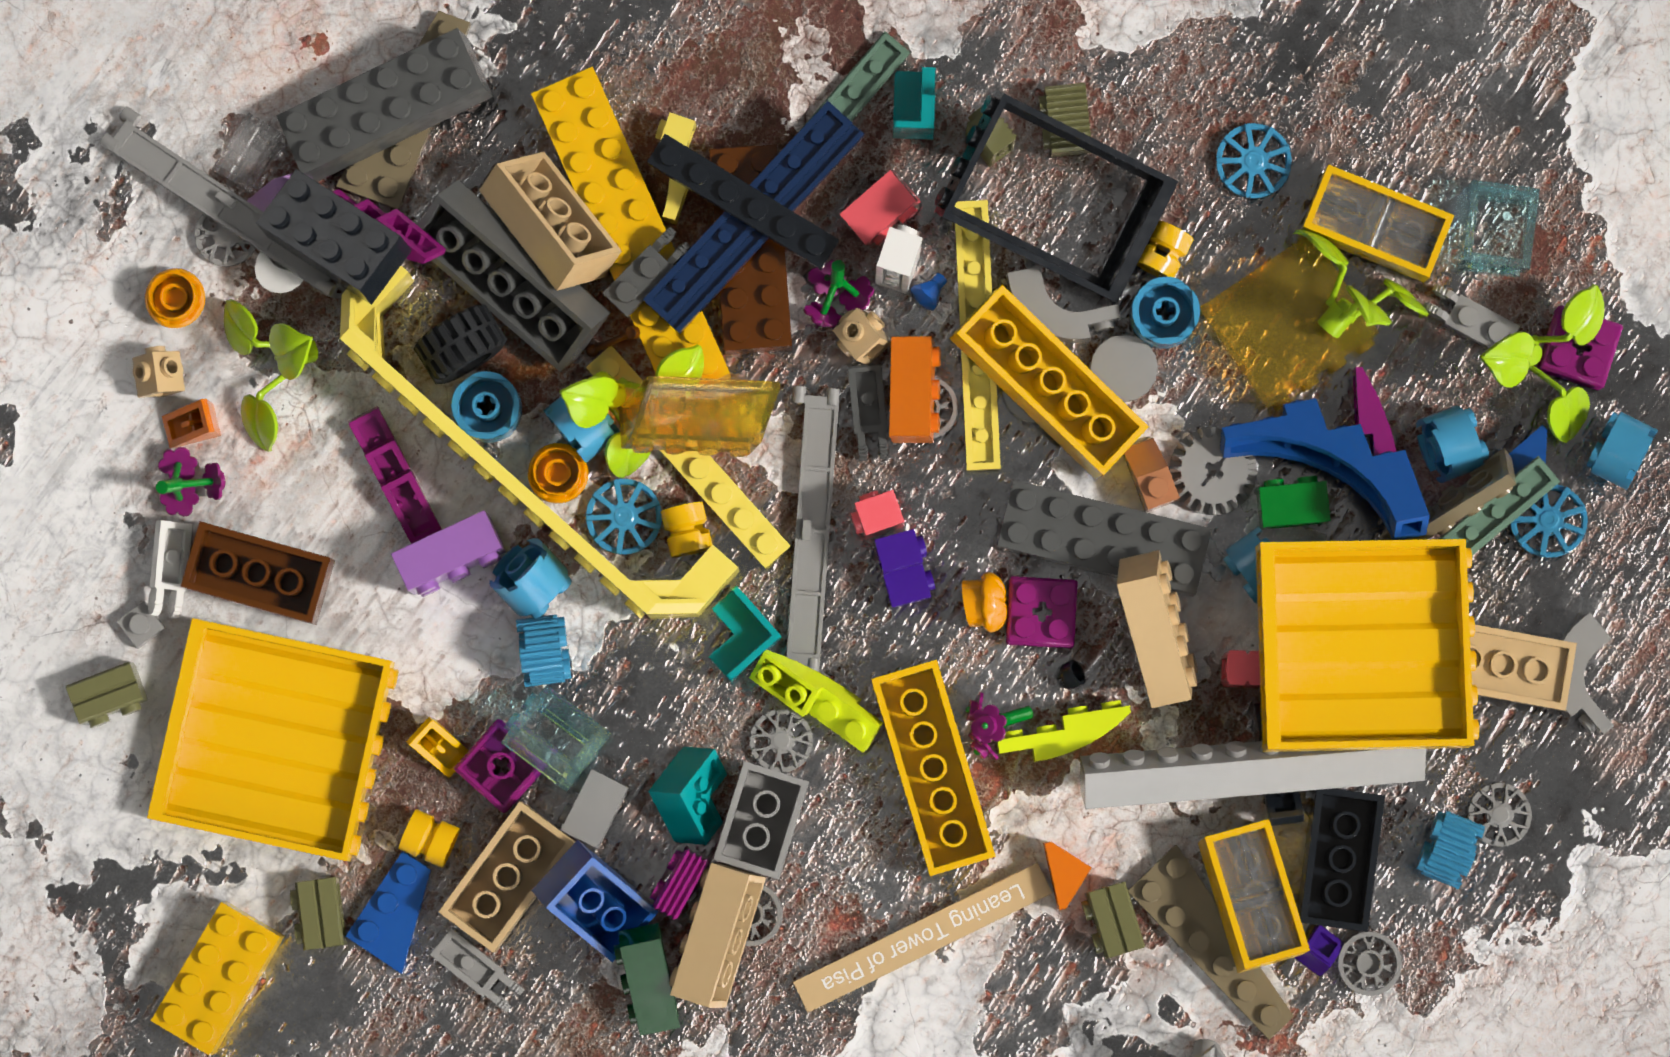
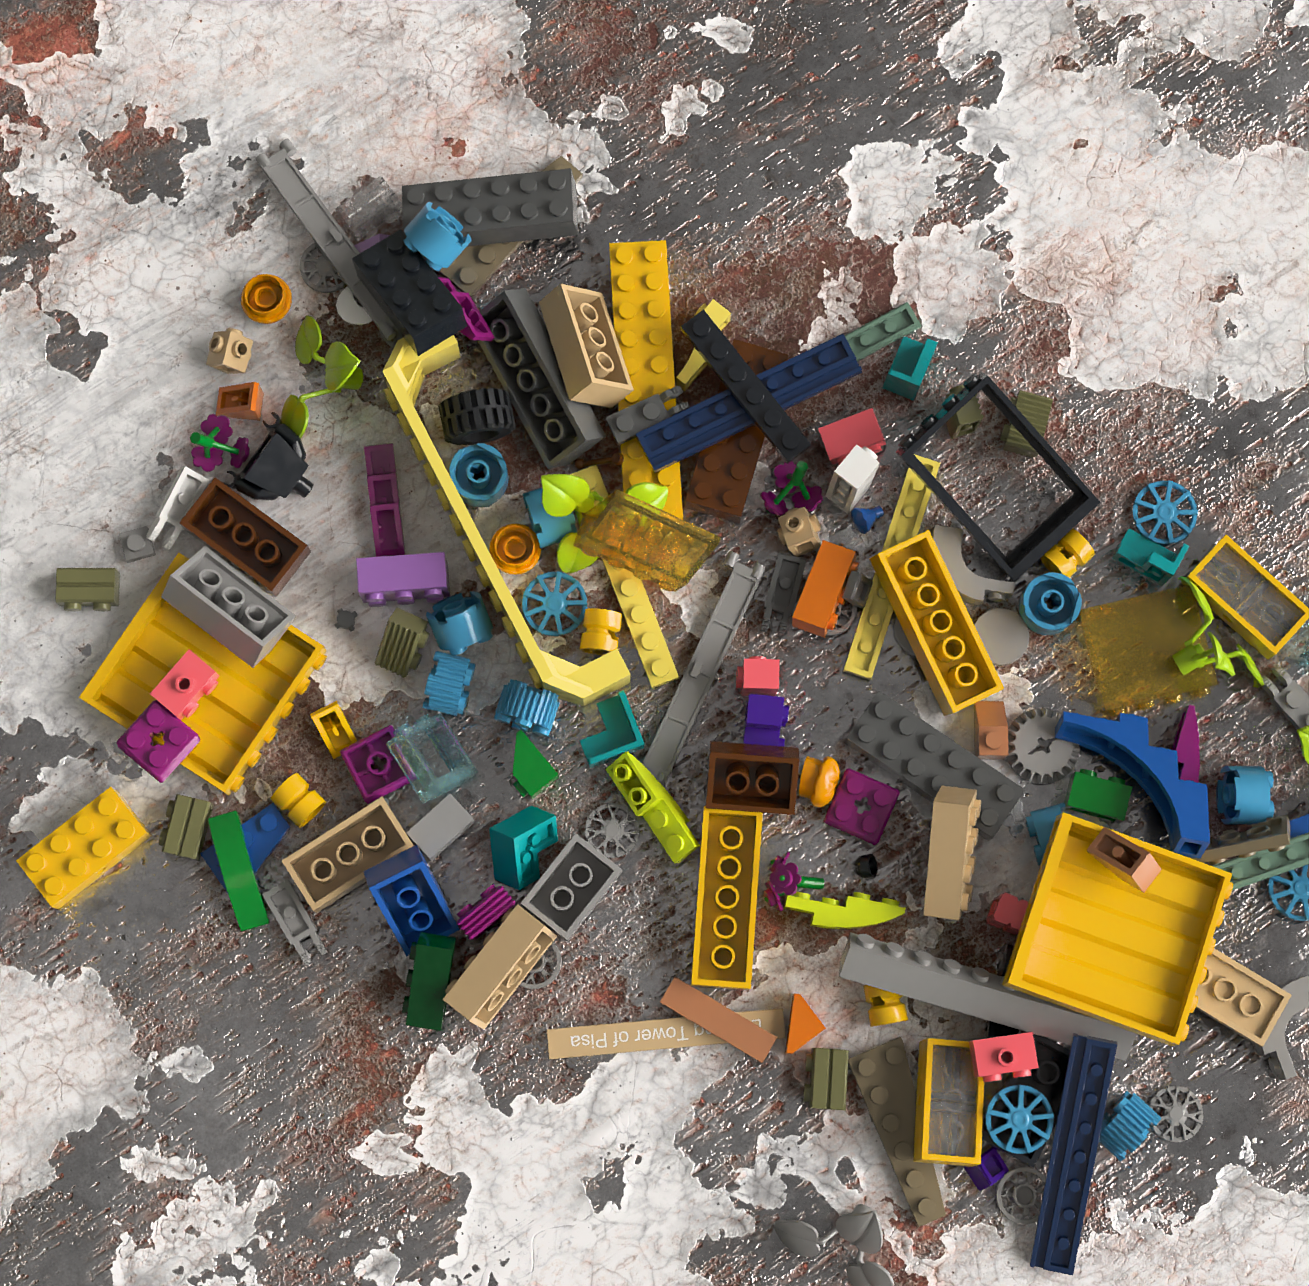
camera: 15 degrees right, 5 degrees down
none -> magenta brick [116,700,200,783]
none -> coral brick [150,649,219,720]
none -> light grey slope [161,546,296,668]
none -> green slope [208,810,270,931]
none -> black torso [222,412,314,501]
none -> dark grey piece [334,608,358,632]
none -> olive brick [374,607,430,678]
none -> dark azure brick [403,202,471,271]
none -> dark azure brick [494,679,560,737]
none -> green slope [512,730,559,799]
none -> nougat tile [660,977,777,1063]
none -> reddish brown brick [706,741,800,815]
none -> flat silver tile [842,571,873,608]
none -> yellow wheel [863,985,908,1027]
none -> coral brick [969,1032,1039,1082]
none -> dark azure wheel [986,1085,1054,1154]
none -> dark blue plate [1030,1033,1117,1276]
none -> nougat slope [1087,827,1162,893]
none -> teal panel [1112,529,1189,586]

